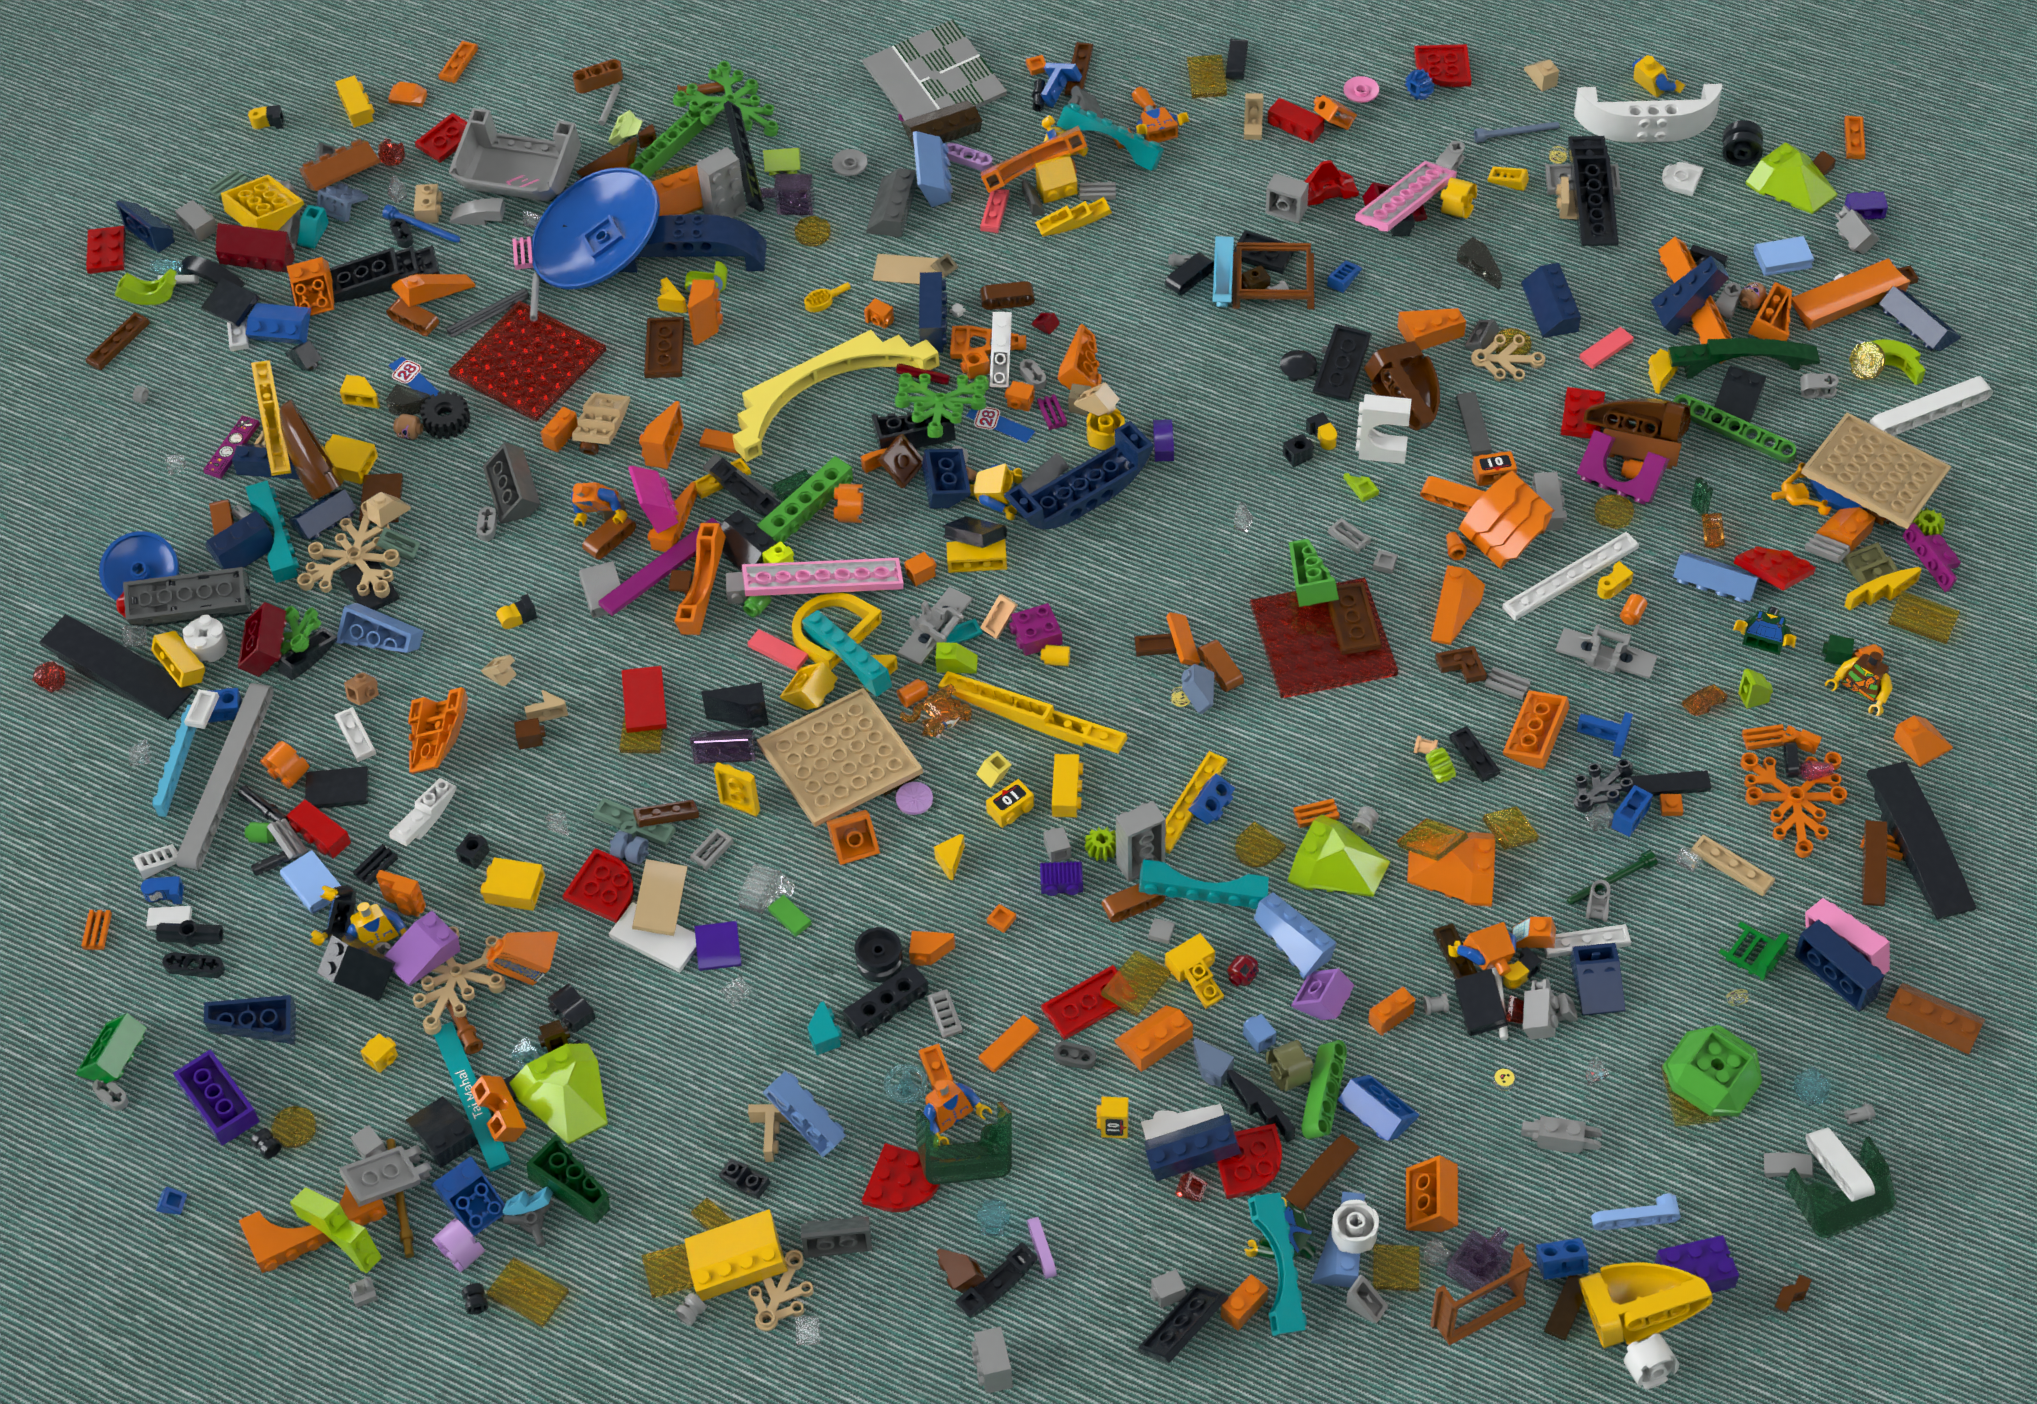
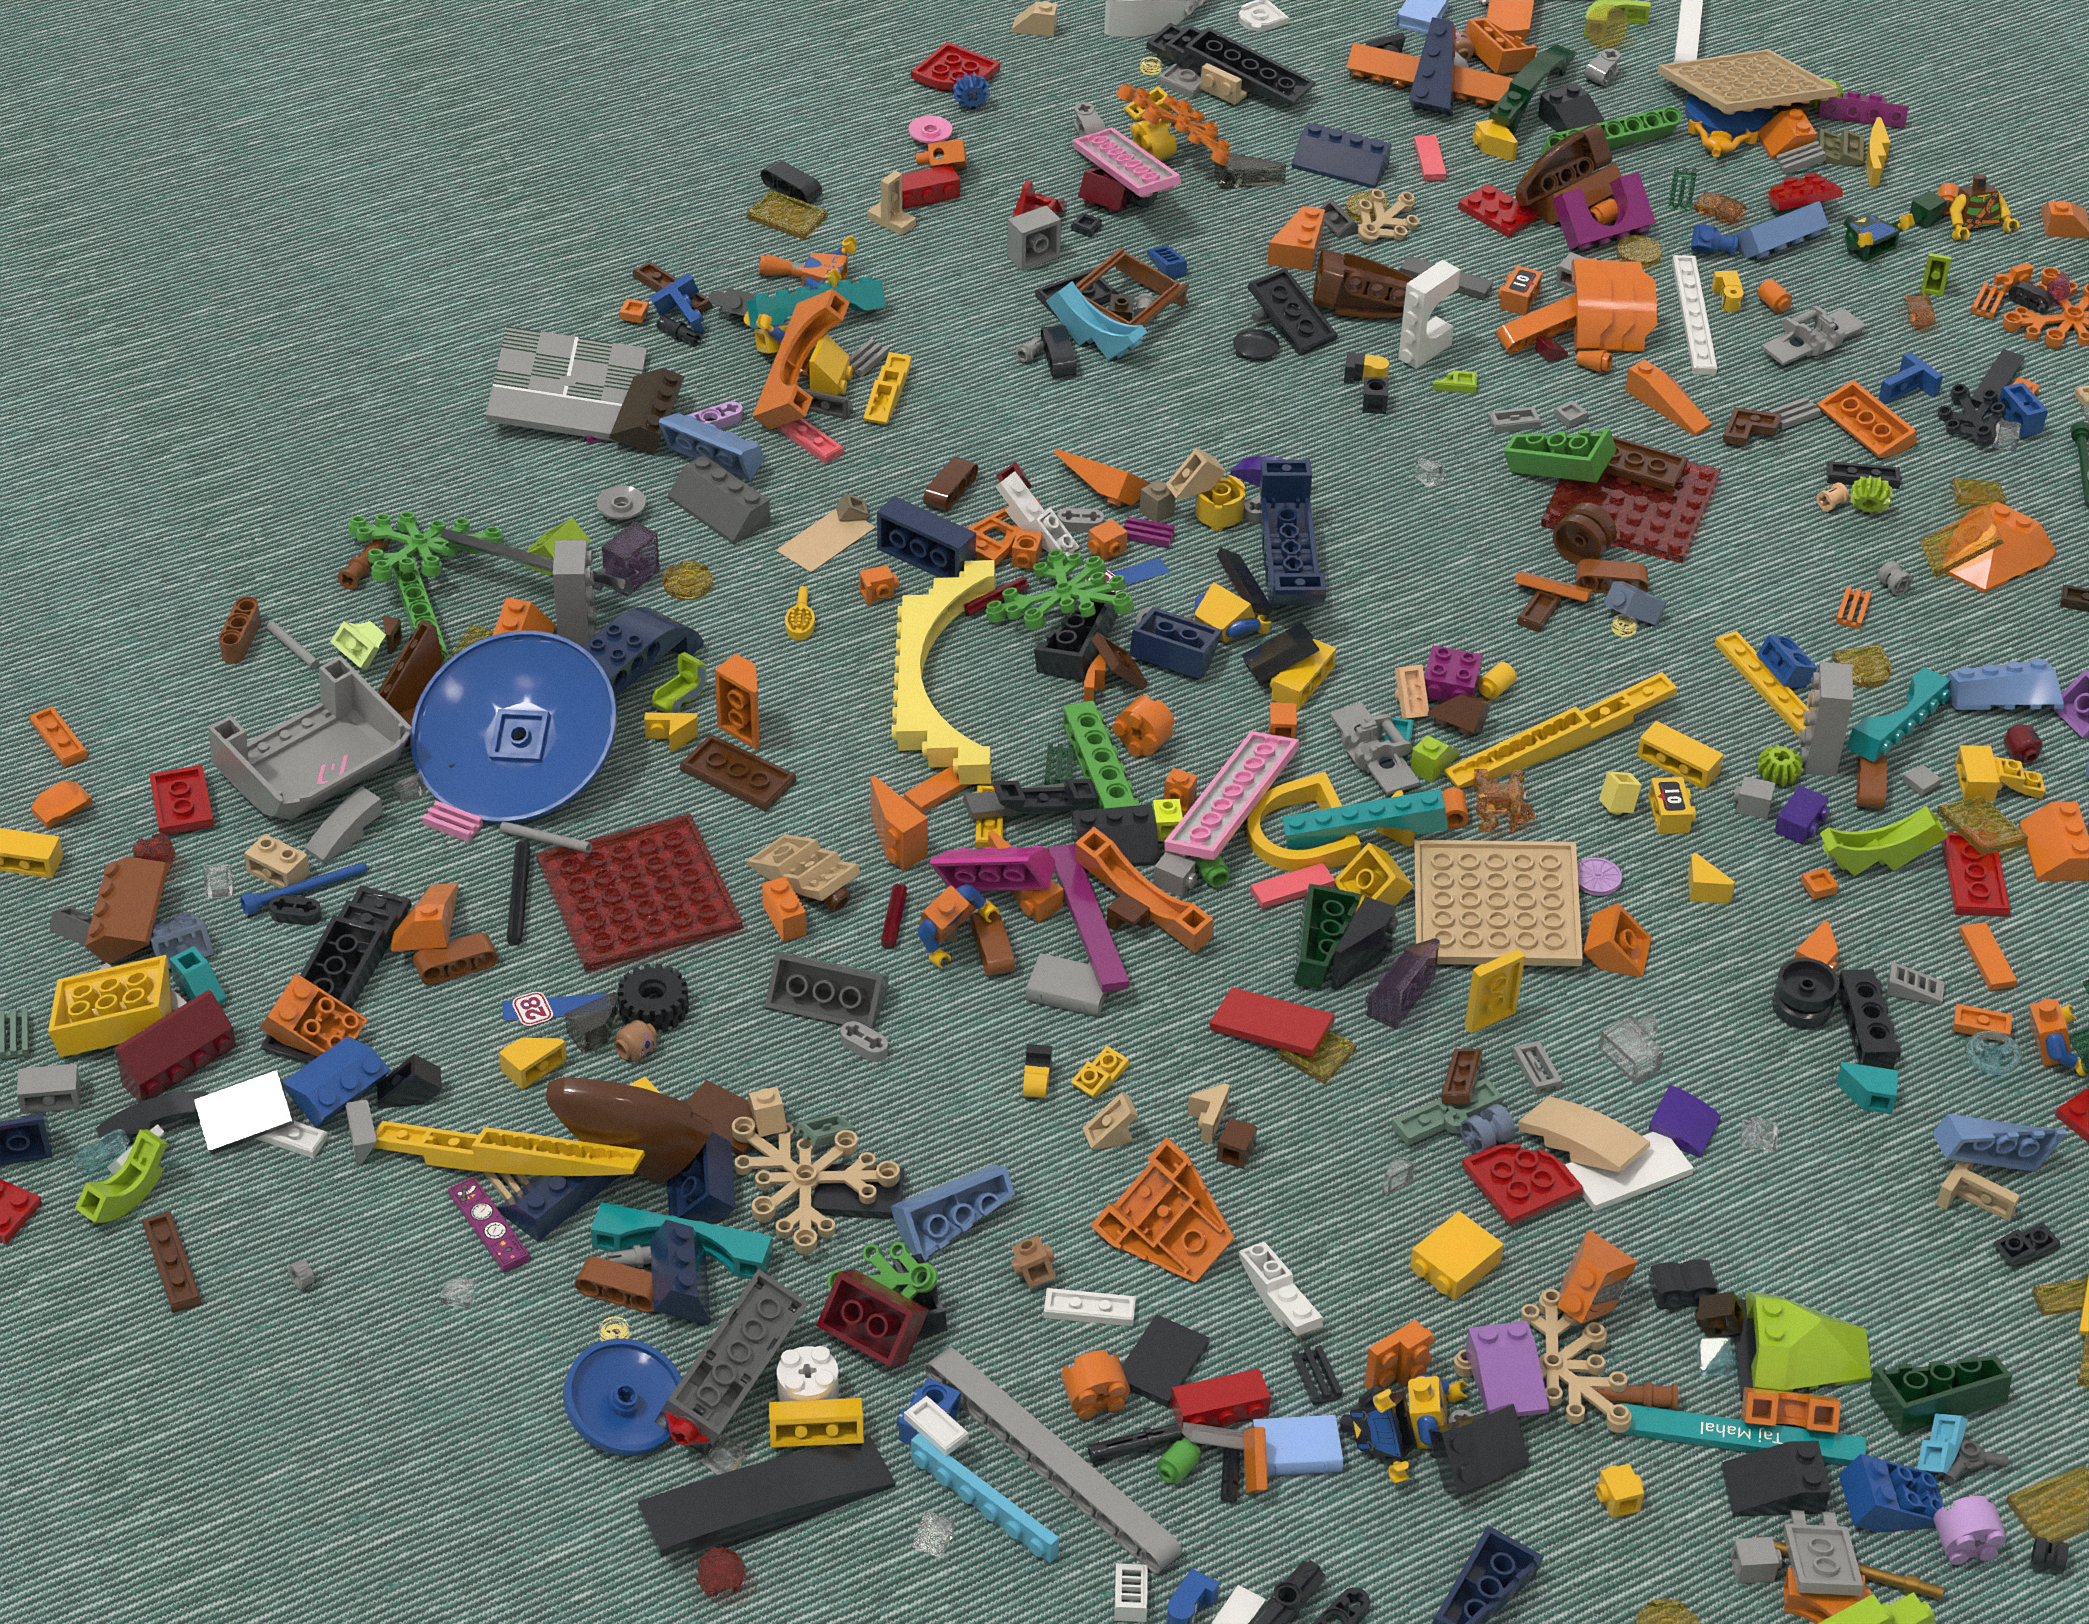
camera: 60 degrees left, 10 degrees down
black brick [455,832,490,870] -> none
bright green tile [768,895,812,937] -> none
dark grey plate [1053,1041,1096,1069] -> none
lime wedge [1287,815,1390,897] -> none
sand blue piece [1474,122,1559,143] -> none
clear yellow tile [1888,591,1960,644] -> none
none -> light grey slope [346,1100,376,1164]
none -> clear tile [599,1316,630,1341]
none -> dark red axle [881,883,907,949]
none -> black tile [1071,213,1102,237]
none -> yellow slope [1071,1046,1130,1098]
none -> orange plant [1116,83,1231,166]
none -> orange brick [1164,768,1198,815]
none -> orange tile [1243,1427,1268,1494]
none -> dark green wedge [1293,883,1362,989]
none -> reddish brown slope [1427,694,1491,735]
none -> dark red slope [1535,336,1568,362]
none -> reddish brown wheel [1552,502,1617,565]
none -> blue connector [1691,223,1738,256]
none -> lime arch [1820,806,1948,877]

